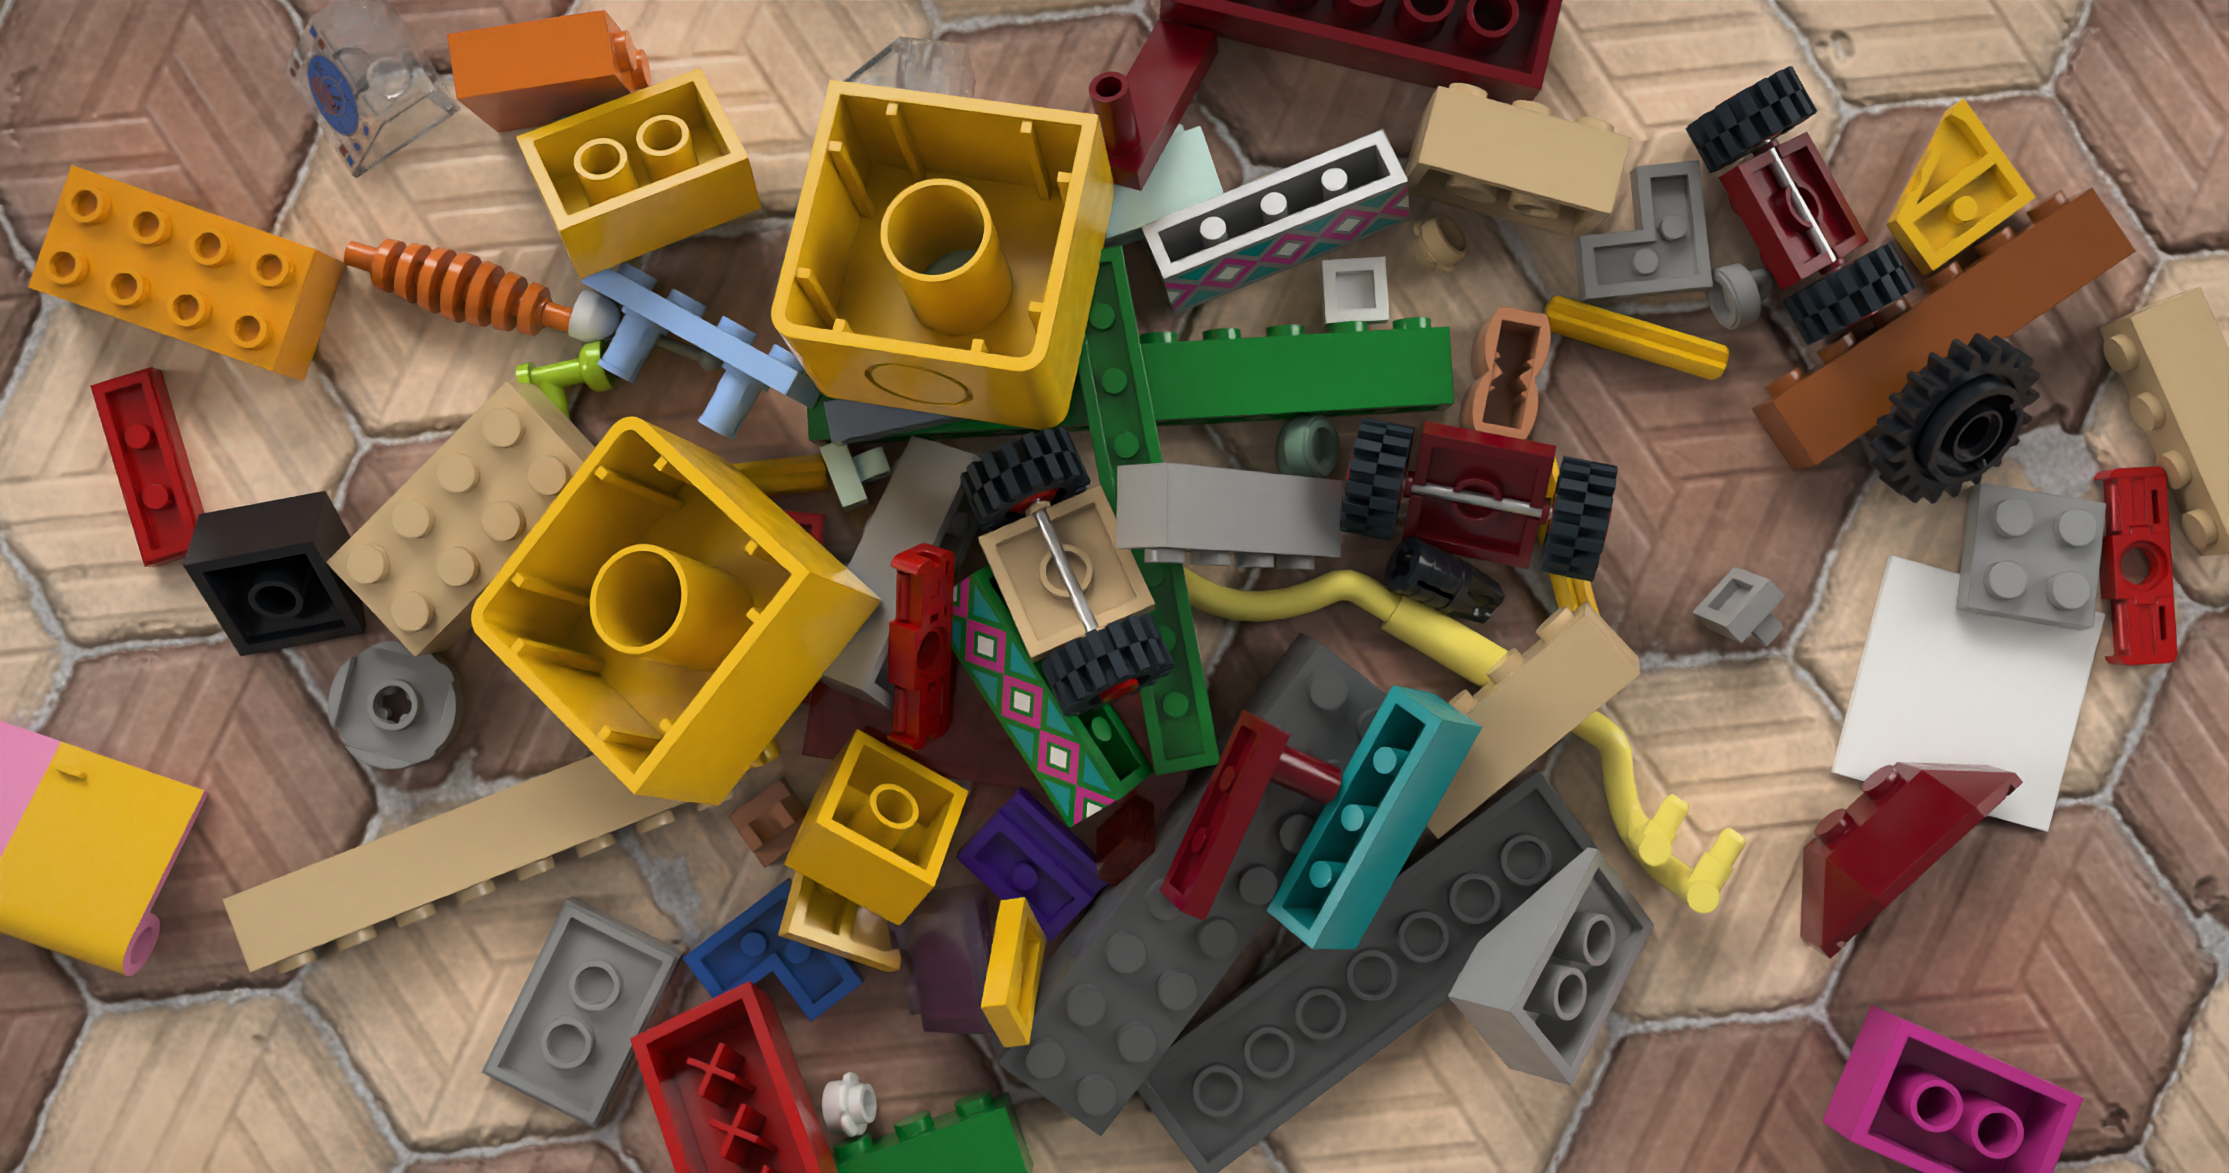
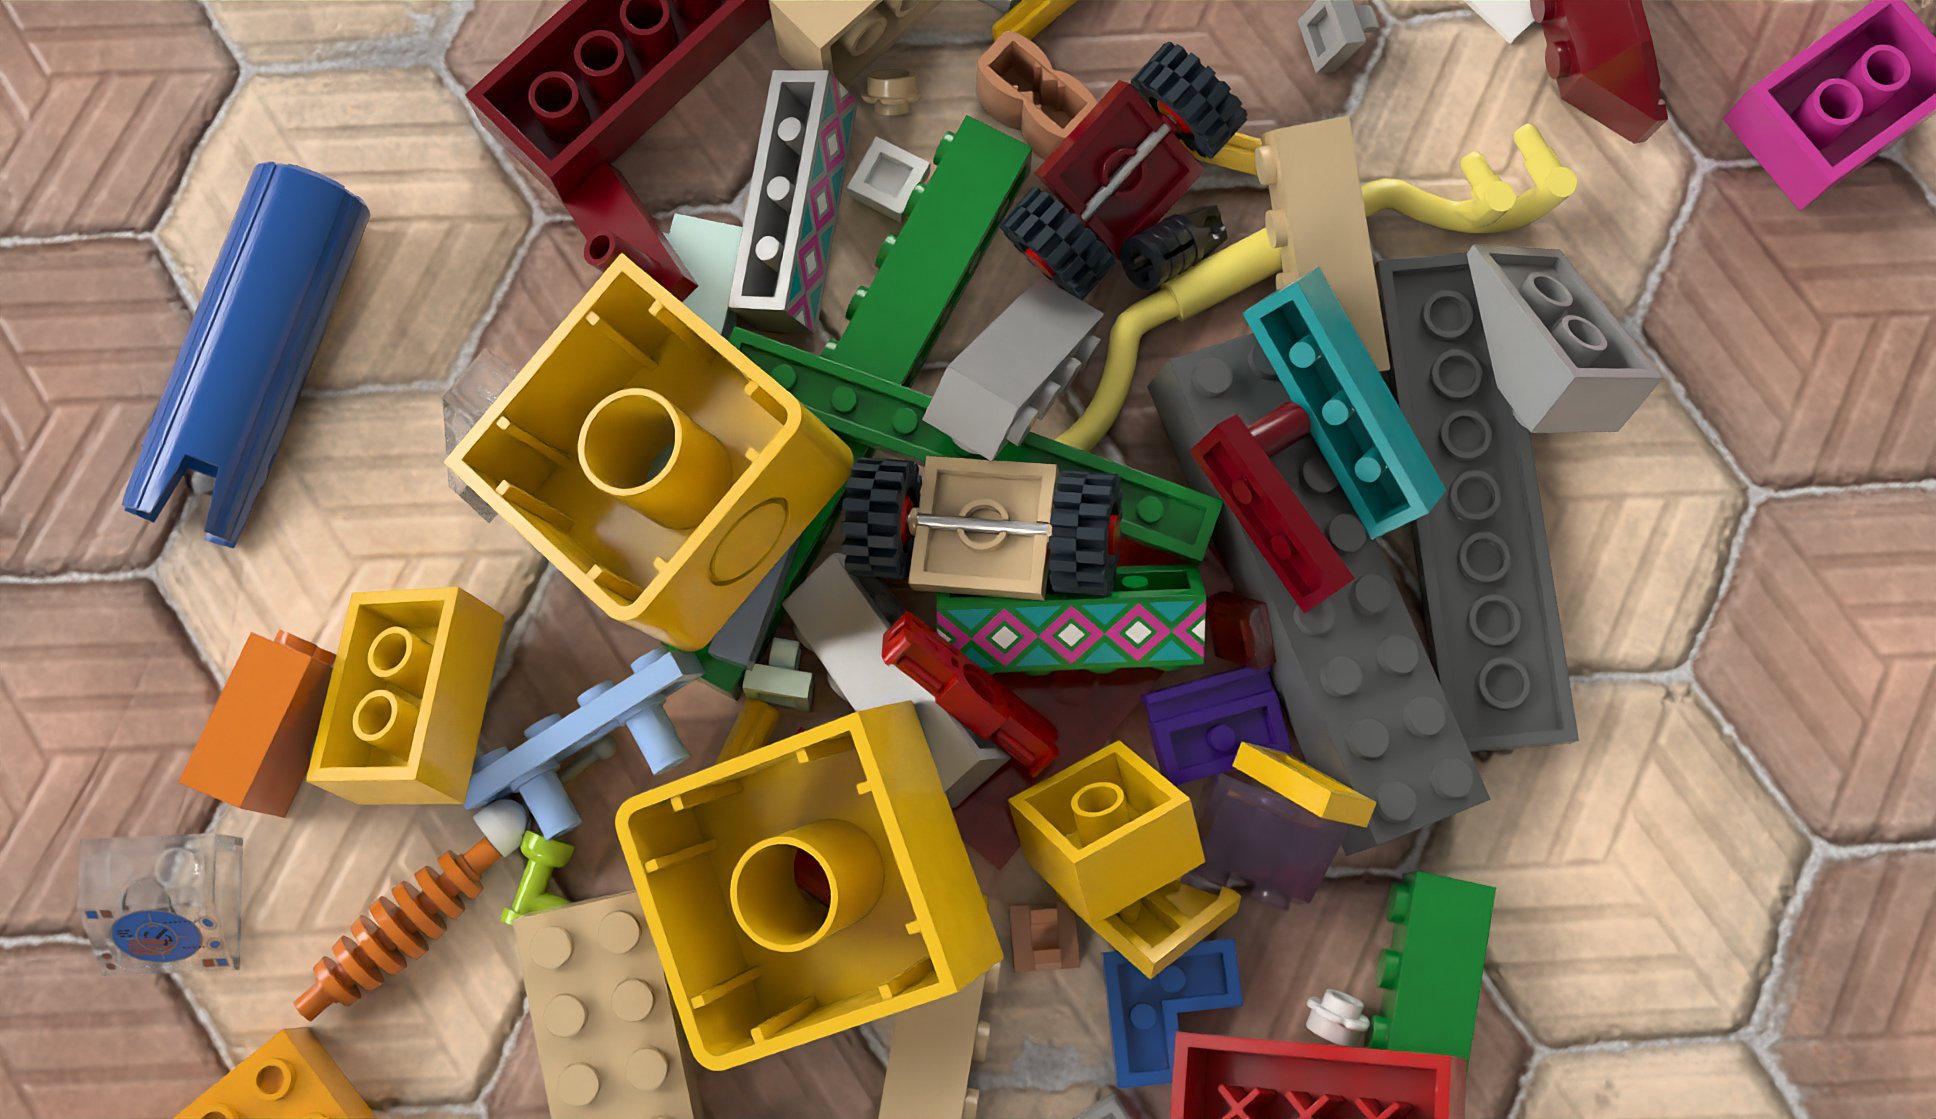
camera: 60 degrees left, 10 degrees down
sand green tile [1275,415,1340,478] -> none

